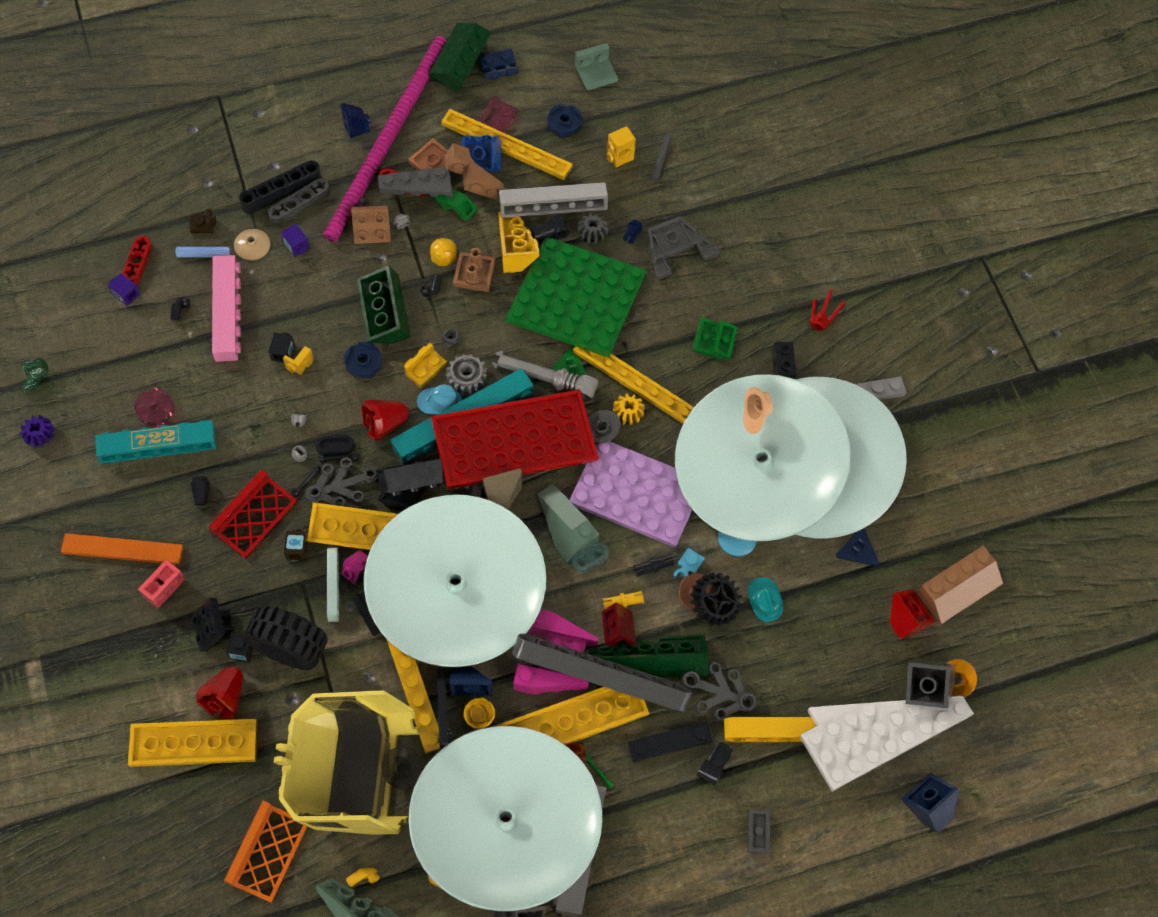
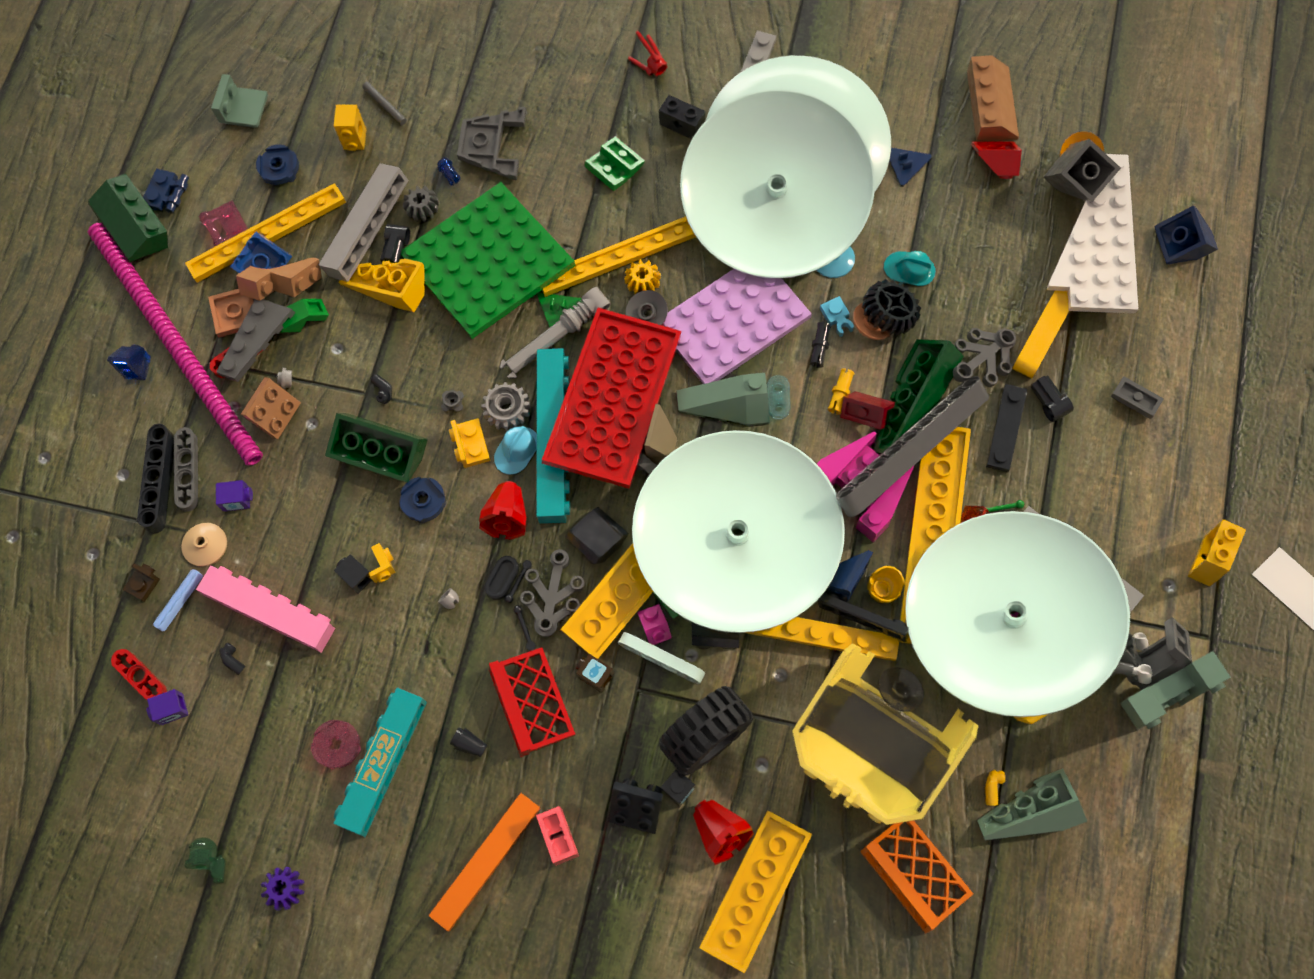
camera: 50 degrees left, 5 degrees up
light grey hinge [292,445,308,462] -> none
black slope [376,459,445,496] -> none
yellow hair [430,238,457,266] -> none
medium nougat plate [453,248,496,292] -> none
light nougat piece [743,387,773,434] -> none

